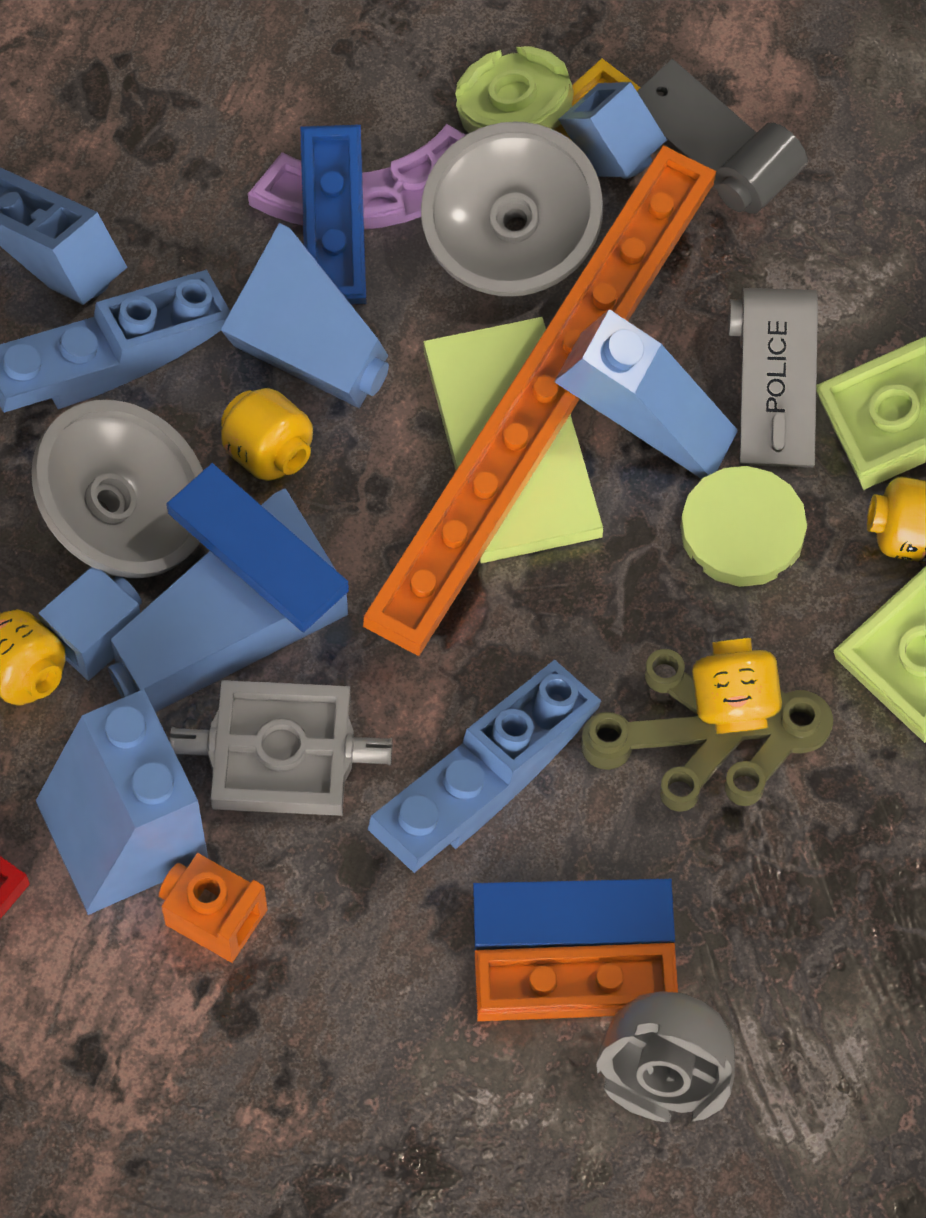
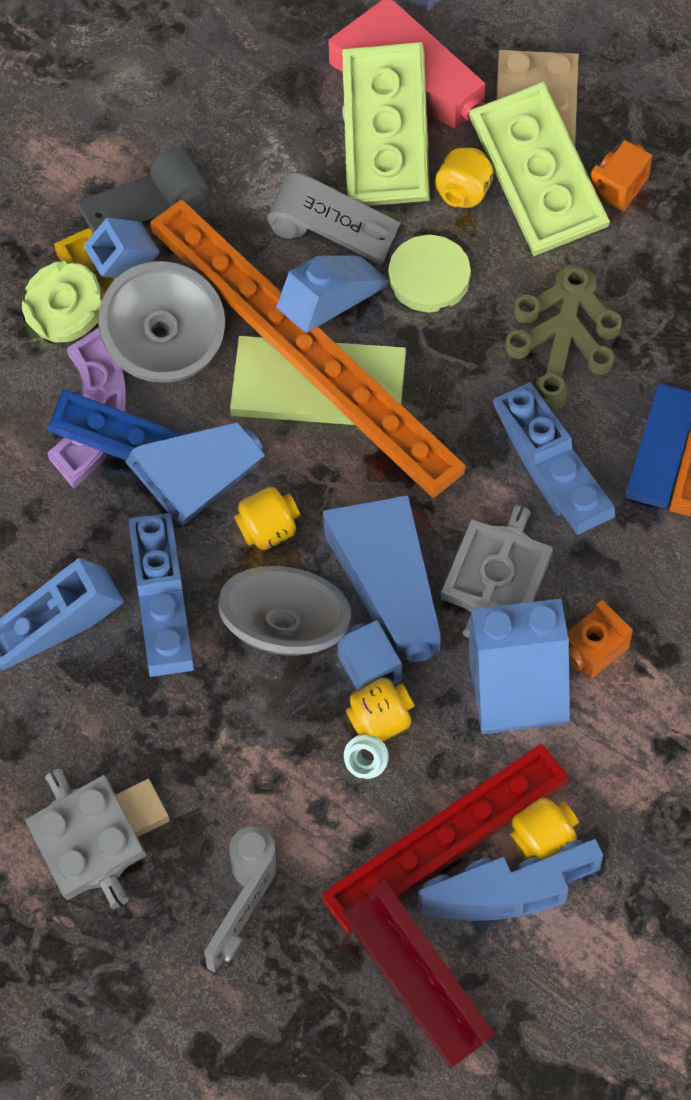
camera: 70 degrees left, 0 degrees up
blue tile [166,463,349,633] -> none
yellow head [692,638,782,734] -> none

